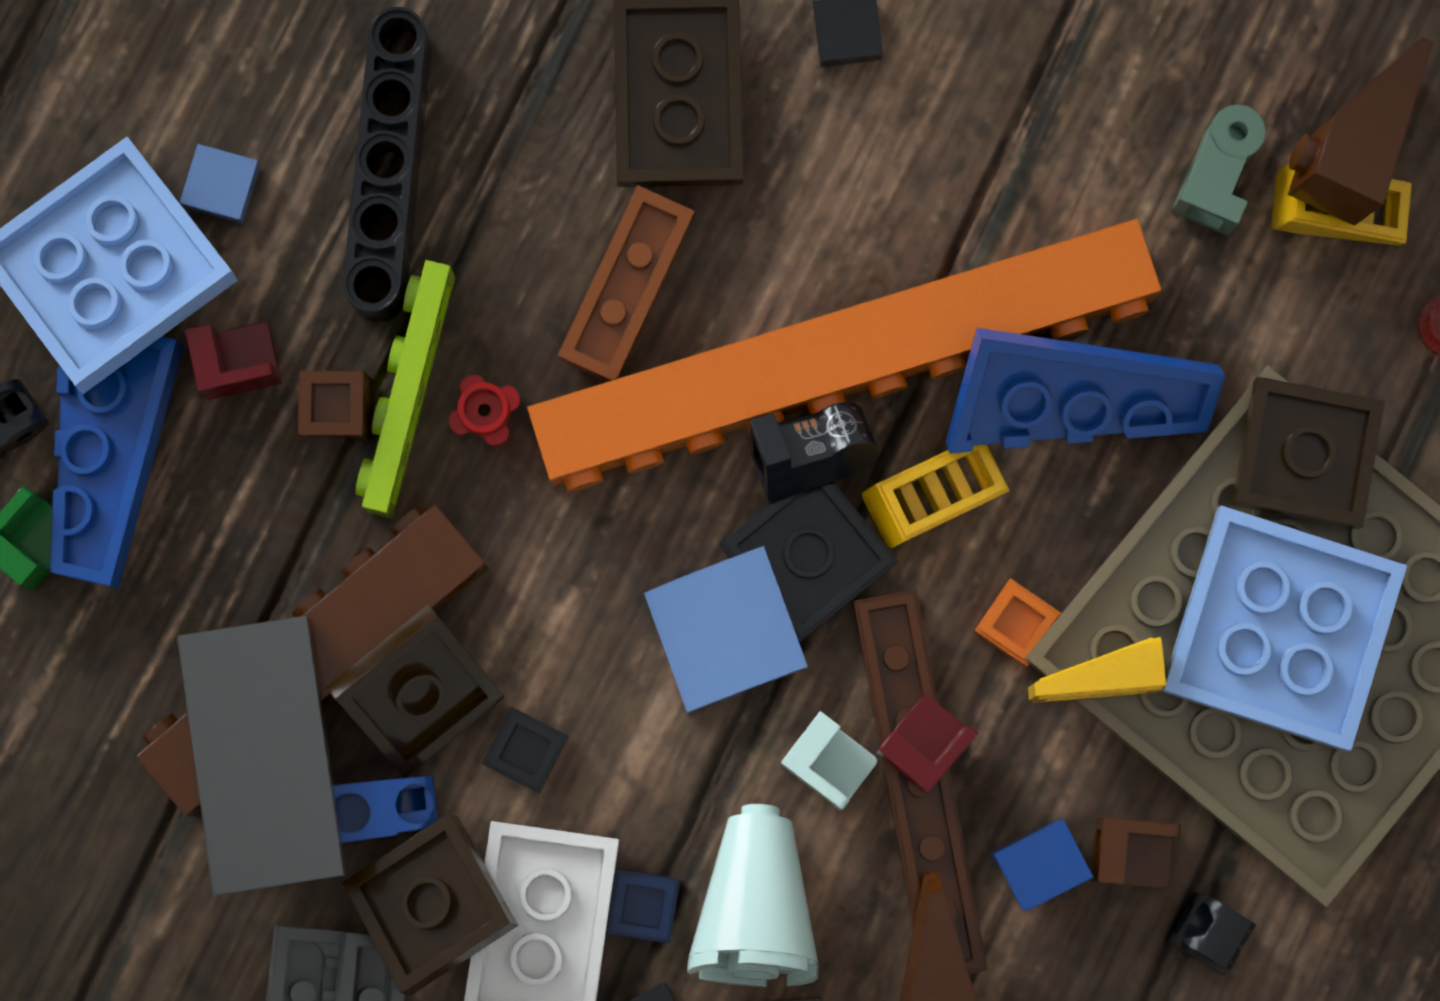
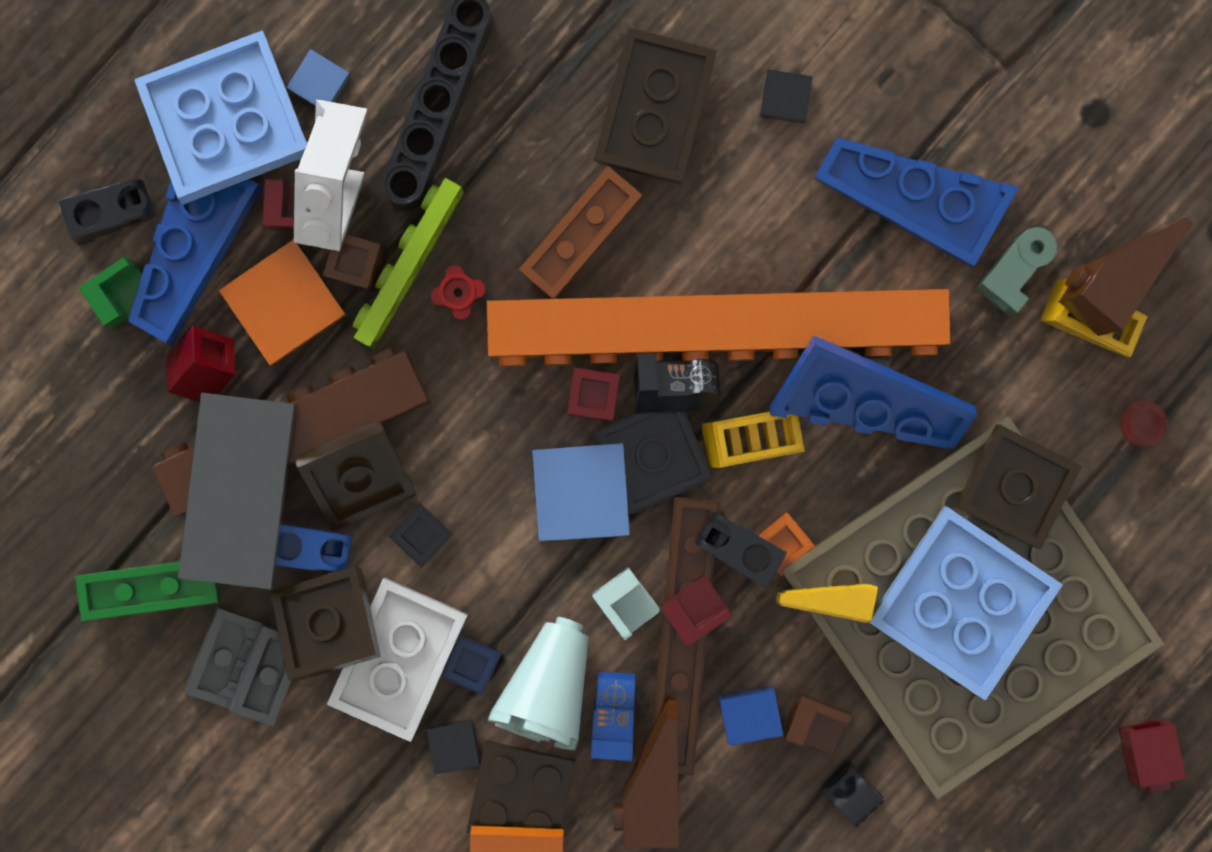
camera: 15 degrees right, 5 degrees up
none -> green plate [75,561,221,621]
none -> dark red panel [167,326,235,402]
none -> orange tile [219,239,347,366]
none -> white window [294,99,367,251]
none -> dark red panel [567,368,620,422]
none -> blue leg [591,671,635,761]
none -> black leg [694,511,787,589]
none -> blue wing [813,137,1019,268]

